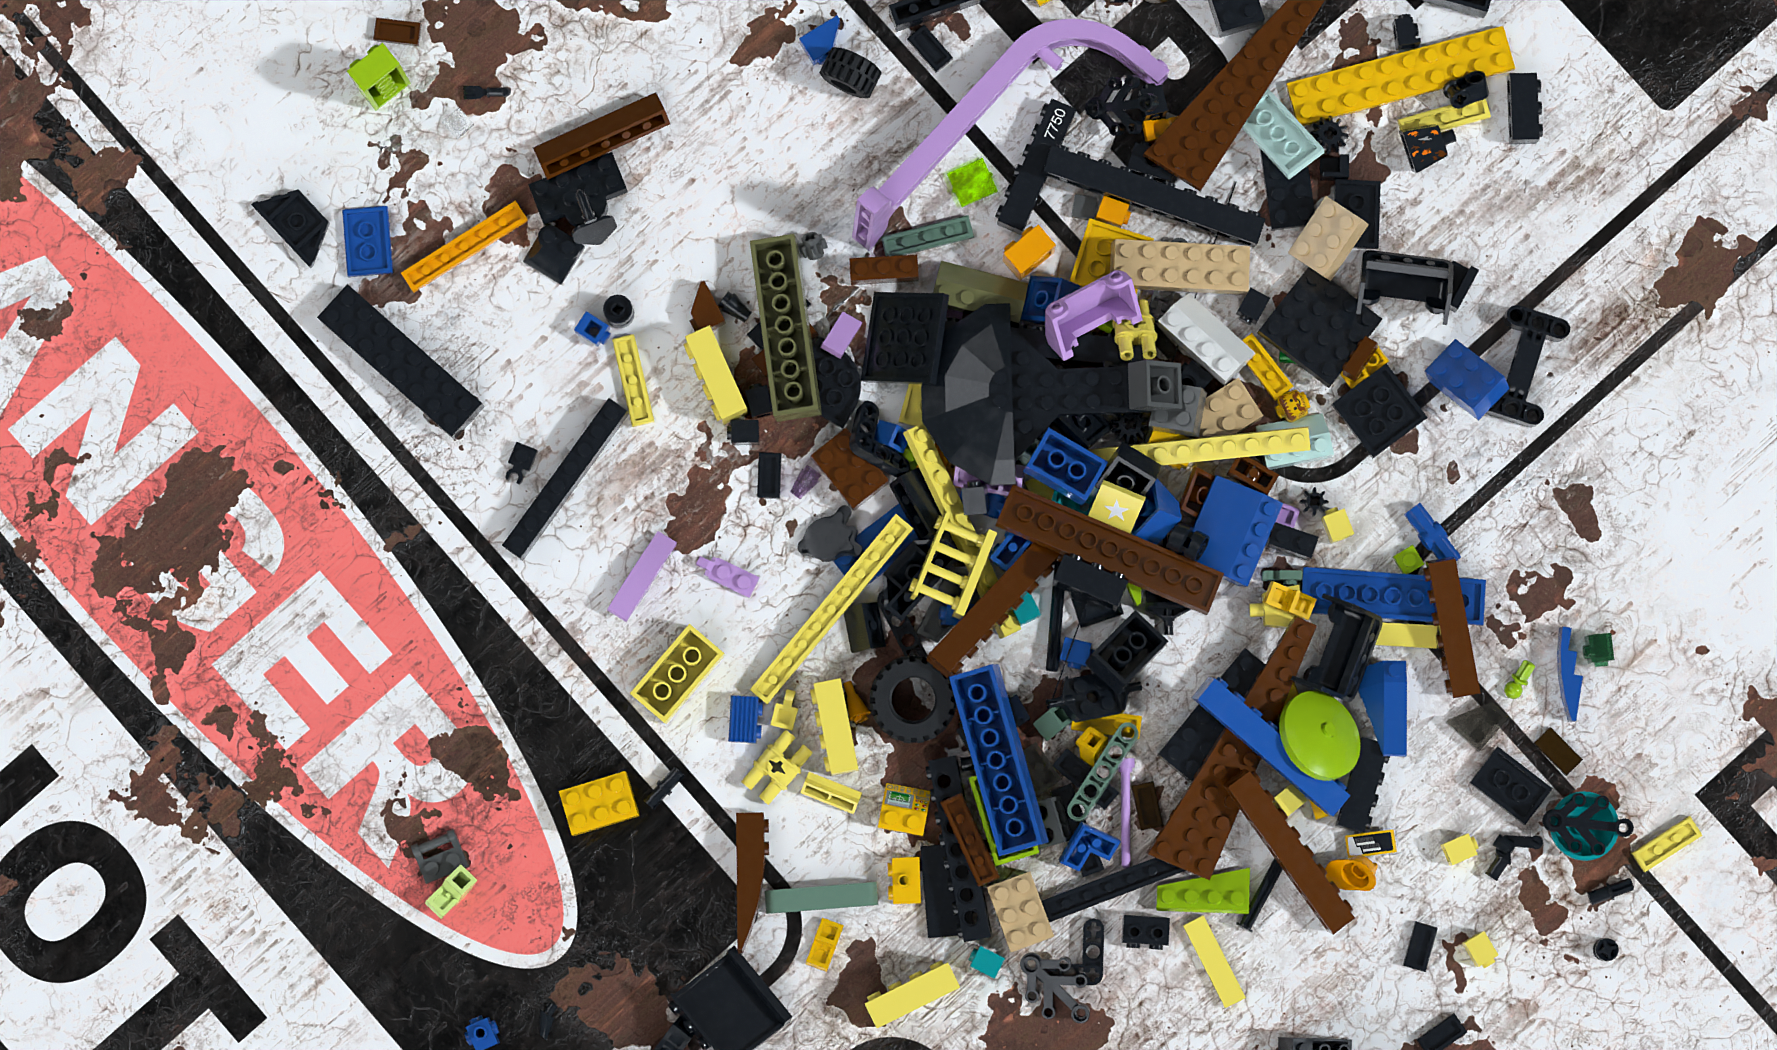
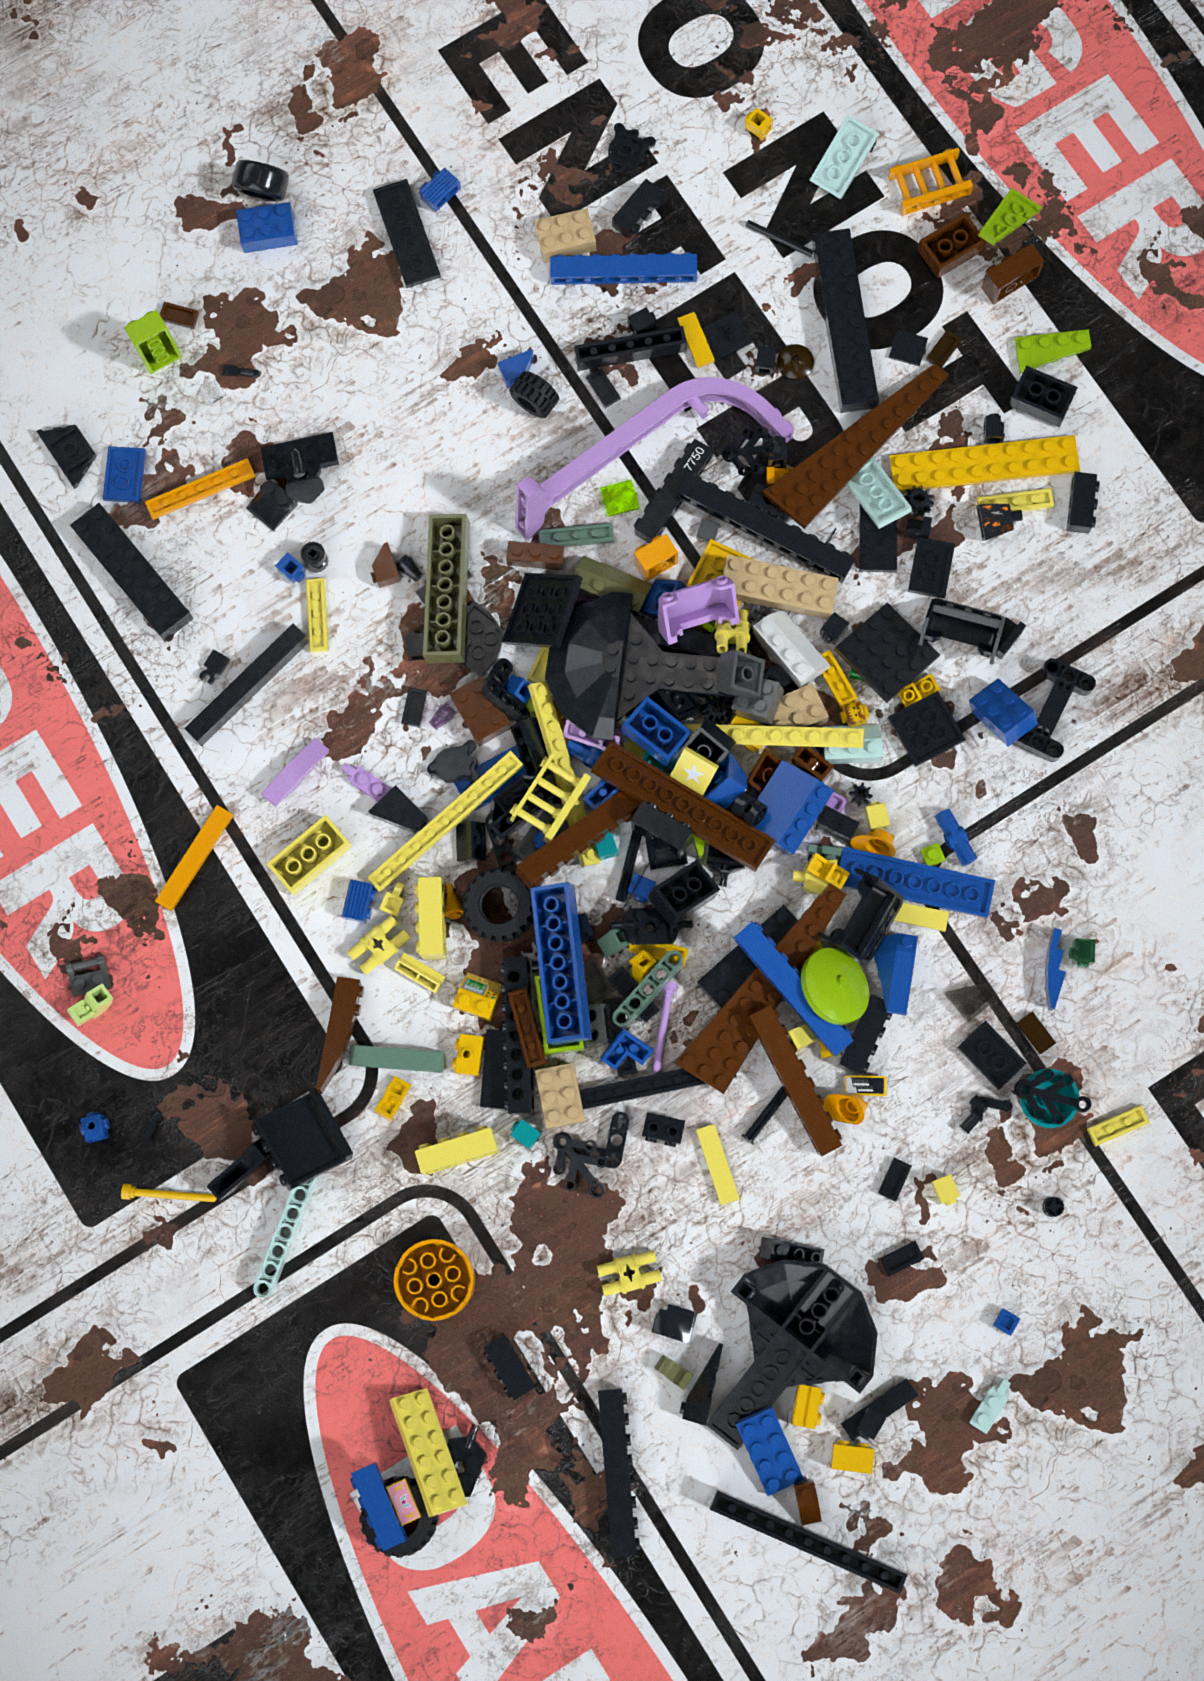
camera: 15 degrees right, 5 degrees down
reddish brown brick [533,92,670,180] -> none
yellow brick [559,771,640,836] -> none
black pin [644,766,685,809] -> none
light yellow brick [683,325,748,425] -> none
black brick [727,420,759,446] -> none
dark grey gear [798,232,828,260] -> none
lavender tile [821,312,862,359] -> none
black brick [961,480,990,515] -> none
light orange brick [1095,195,1131,228] -> none
dark brown tile [1131,781,1163,831] -> none
lime wing [1156,868,1250,914] -> none
tan brick [1288,196,1369,281] -> none
reddish brown piece [1342,336,1378,382] -> none
reddish brown brick [1423,556,1480,698] -> none
light yellow brick [1440,833,1479,866] -> none
black piece [1443,71,1489,109] -> none
lime axle [1504,660,1535,699] -> none
black axle [1587,878,1634,906] -> none
none -> light orange tile [155,805,234,912]
none -> black slope [368,785,429,834]
none -> light orange piece [850,829,896,857]

